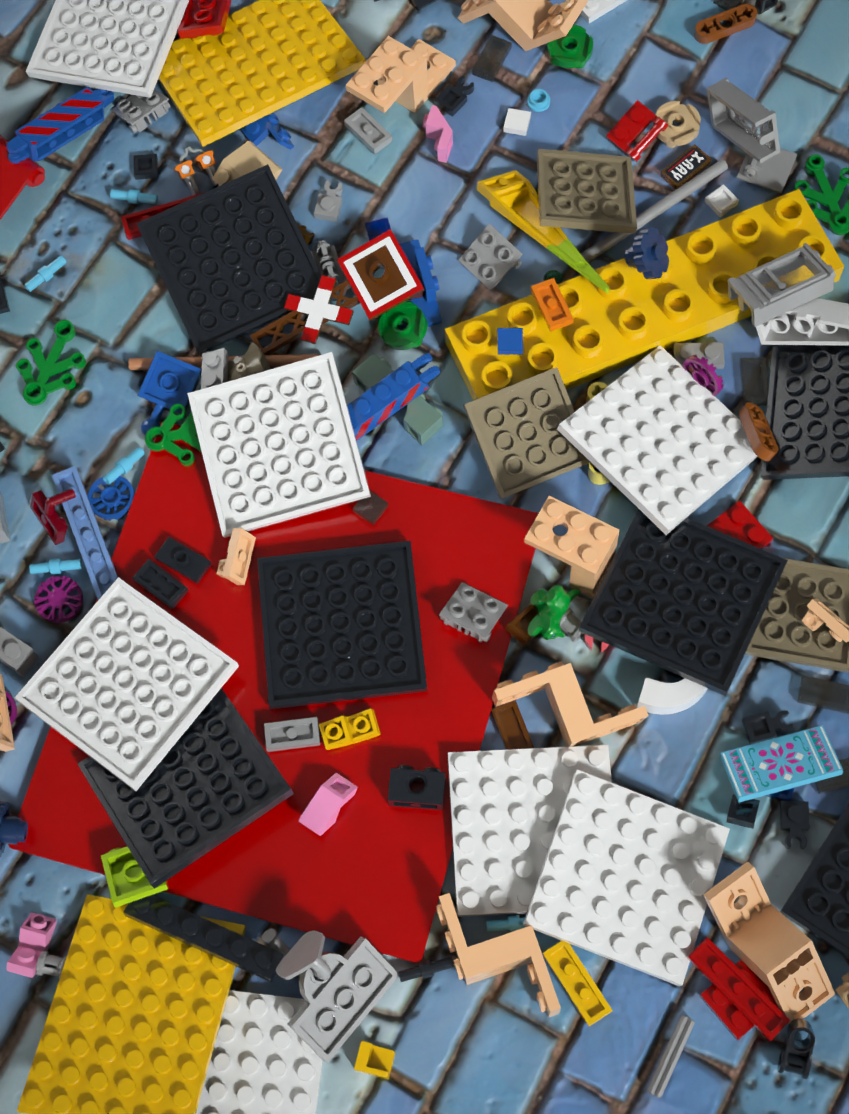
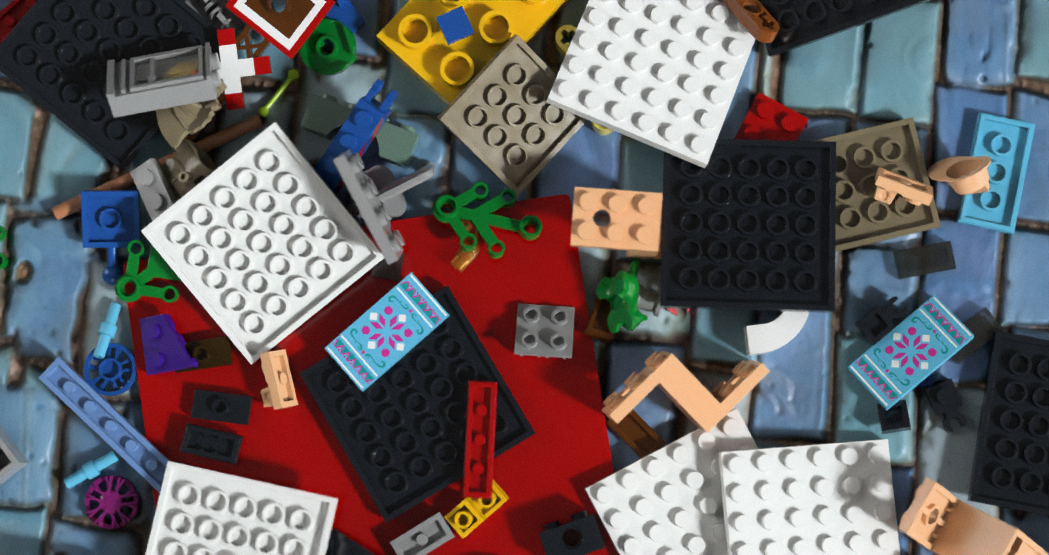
camera: 25 degrees left, 15 degrees up
dark red plate [30,488,76,545] -> none
none -> light grey door [106,42,221,118]
none -> dark purple wing [139,314,198,375]
none -> dark tan helmet [156,78,227,150]
none -> dark brown plate [176,336,234,373]
none -> lime hinge [258,69,299,117]
none -> medium azure tile [325,272,450,392]
none -> light grey plate [333,148,436,265]
none -> green plant [432,182,542,259]
none -> clear yellow arm [450,219,480,273]
none -> red tile [463,381,498,499]

